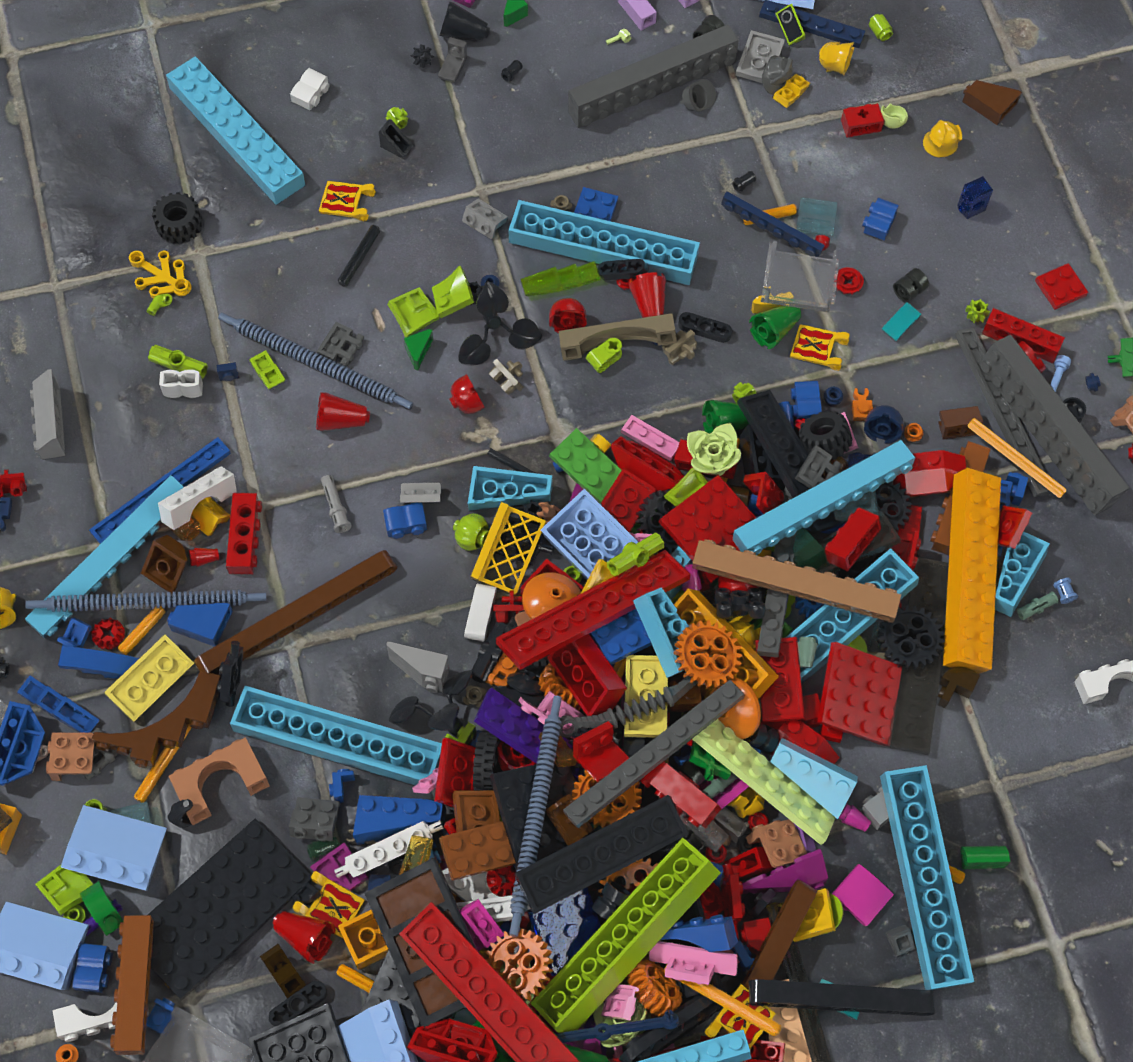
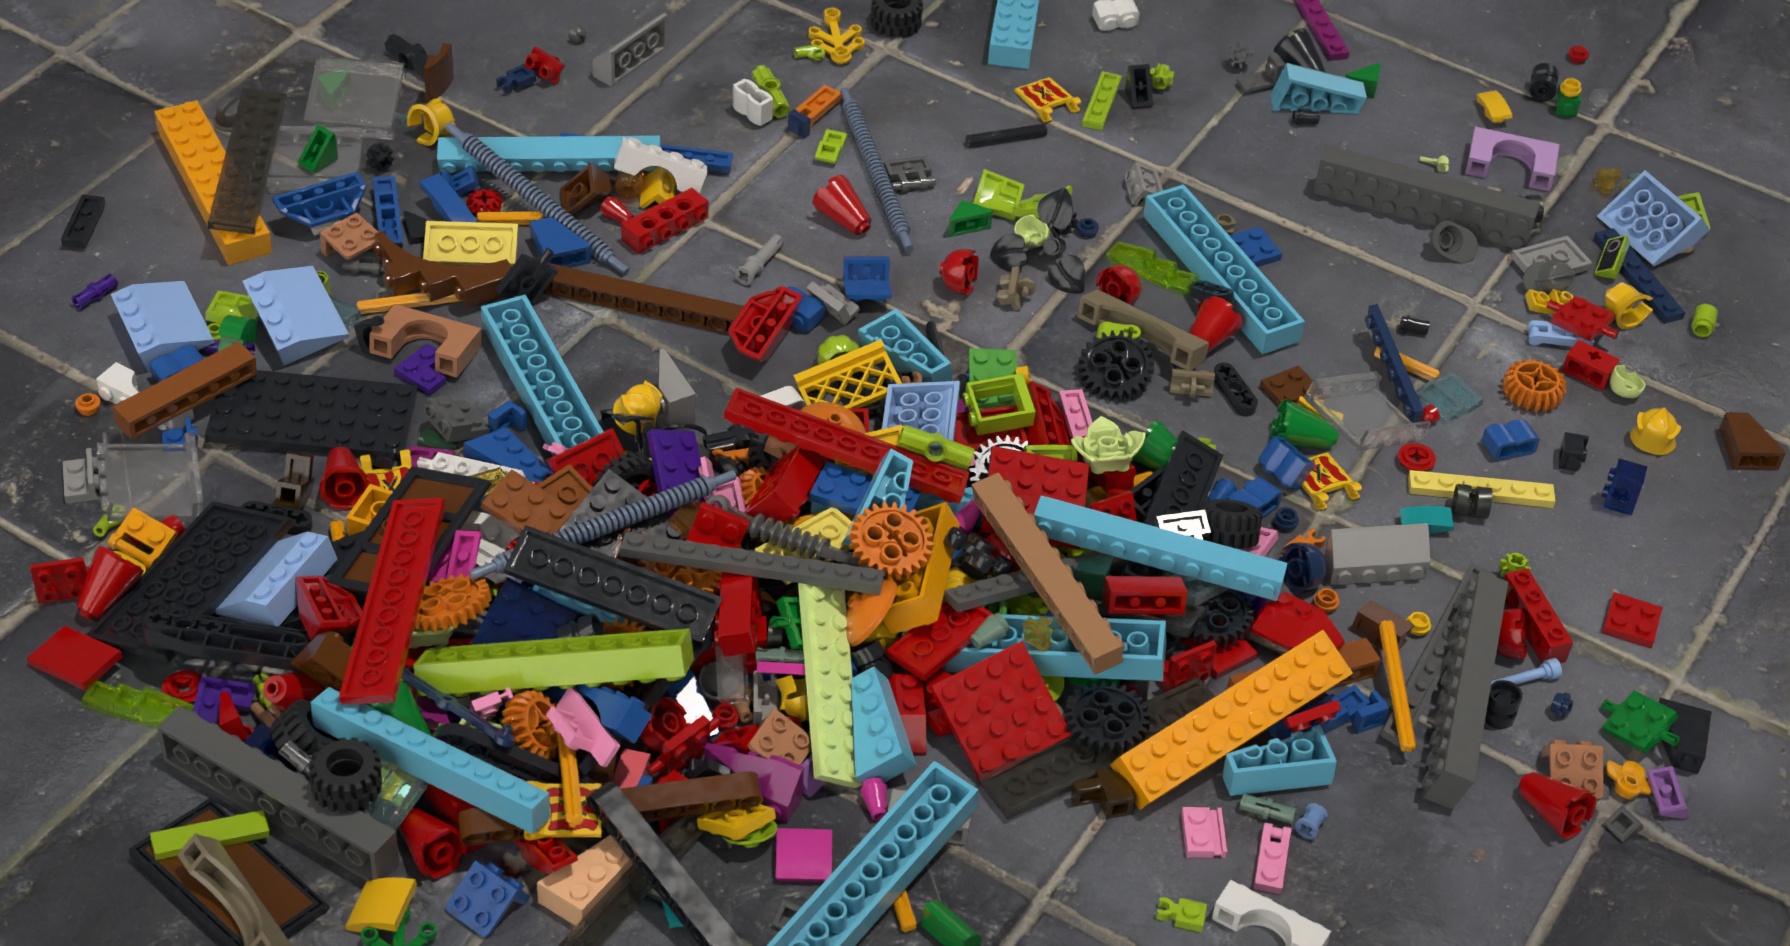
camera: 45 degrees right, 20 degrees down
none -> dark purple plate [394,343,446,396]
none -> black tile [403,211,430,244]
none -> yellow helmet [613,381,663,436]
none -> red wedge [728,286,803,362]
none -> orange plate [795,85,842,129]
none -> blue bracket [843,256,892,302]
none -> lime window [962,373,1035,436]
none -> yellowish green hair [1014,215,1050,248]
none -> clear yellow tile [1023,616,1053,652]
none -> black gear [1078,330,1154,402]
none -> lime tile [1082,71,1122,131]
none -> lime plate [1156,897,1207,933]
none -> bright pink plate [1181,807,1227,858]
none -> bright pink plate [1253,822,1291,895]
none -> blue brick [1258,436,1315,489]
none -> reddish brown plate [1260,366,1326,406]
none -> medium azure wedge [1270,63,1367,114]
none -> light grey slope [1324,523,1430,585]
none -> yellow plate [1406,612,1431,636]
none -> light yellow plate [1408,470,1556,508]
none -> orange gear [1502,358,1566,413]
none -> light blue plate [1527,320,1594,347]
none -> red plate [1546,296,1619,341]
none -> black brick [1559,432,1589,472]

